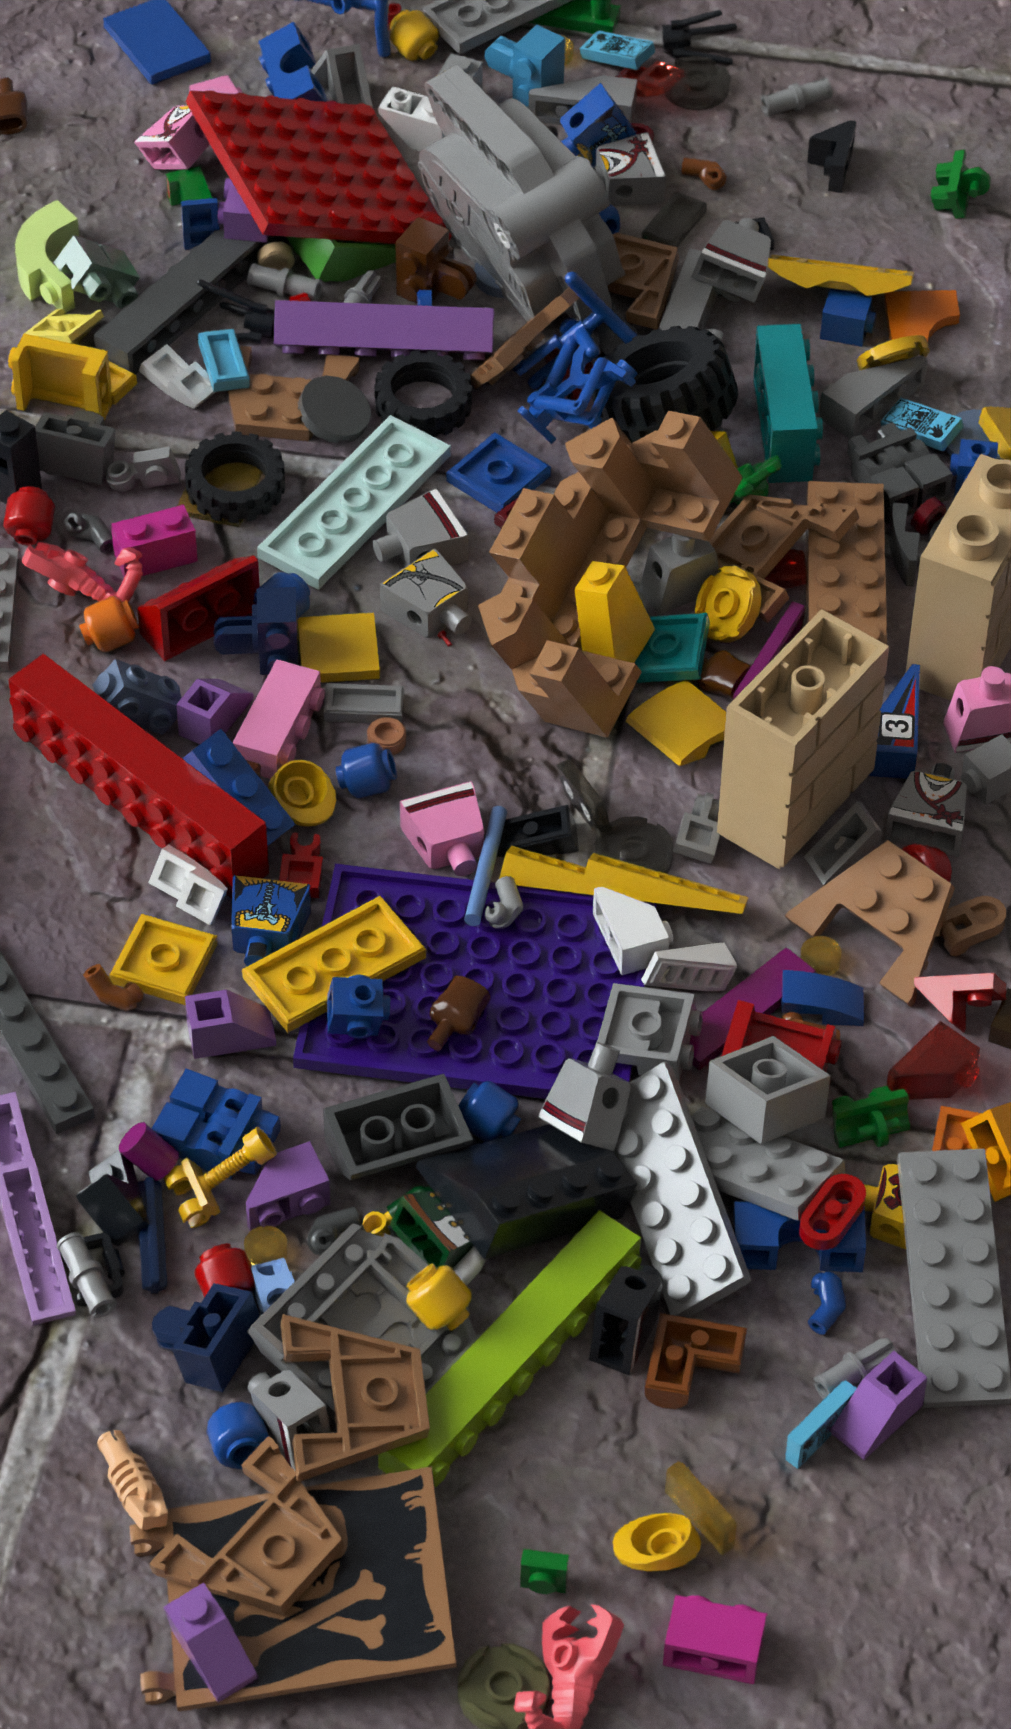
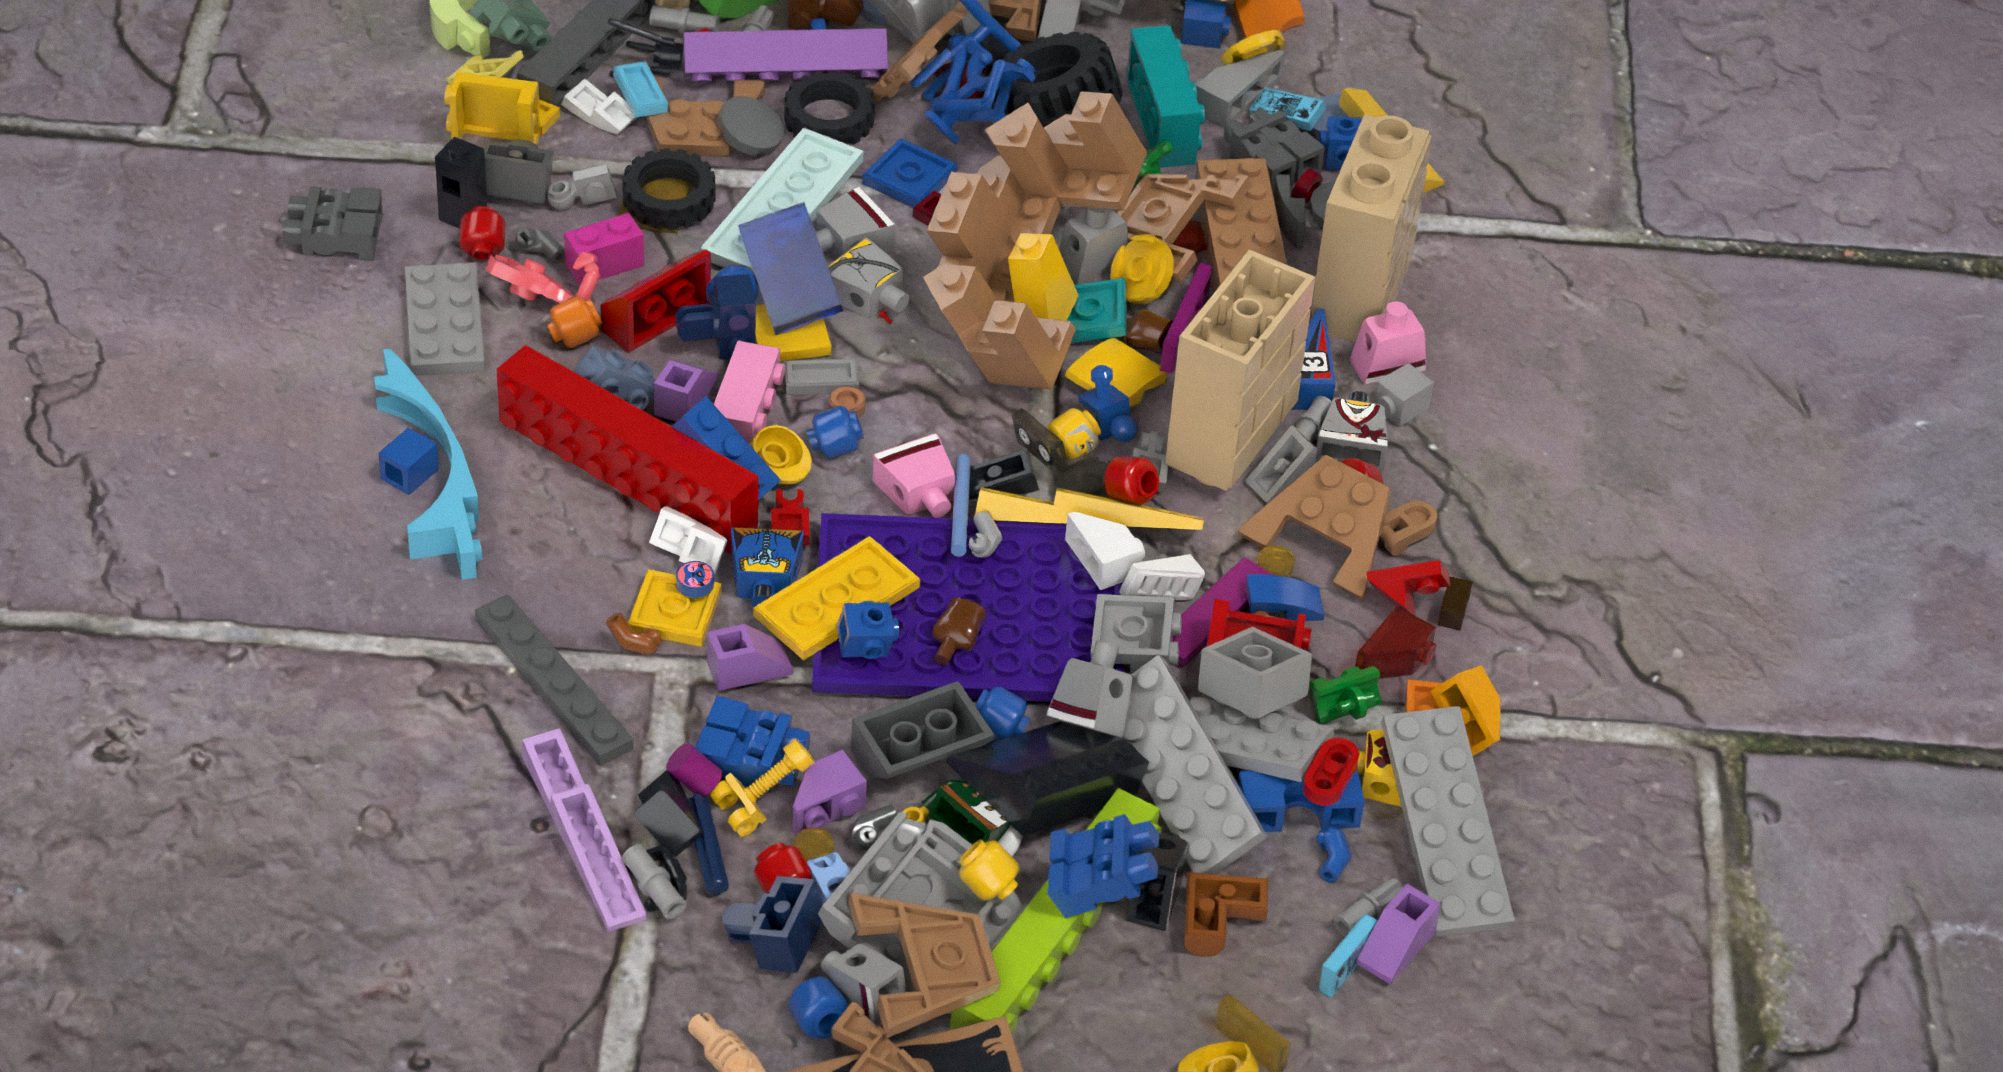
camera: 10 degrees left, 5 degrees down
none -> tile [676,561,714,598]
none -> clear blue tile [738,202,843,335]
none -> yellow head [1044,408,1101,463]
none -> blue hips [1047,814,1159,918]
none -> blue piece [1078,365,1138,442]
none -> red head [1104,456,1160,505]
none -> light grey pin [1295,396,1332,442]

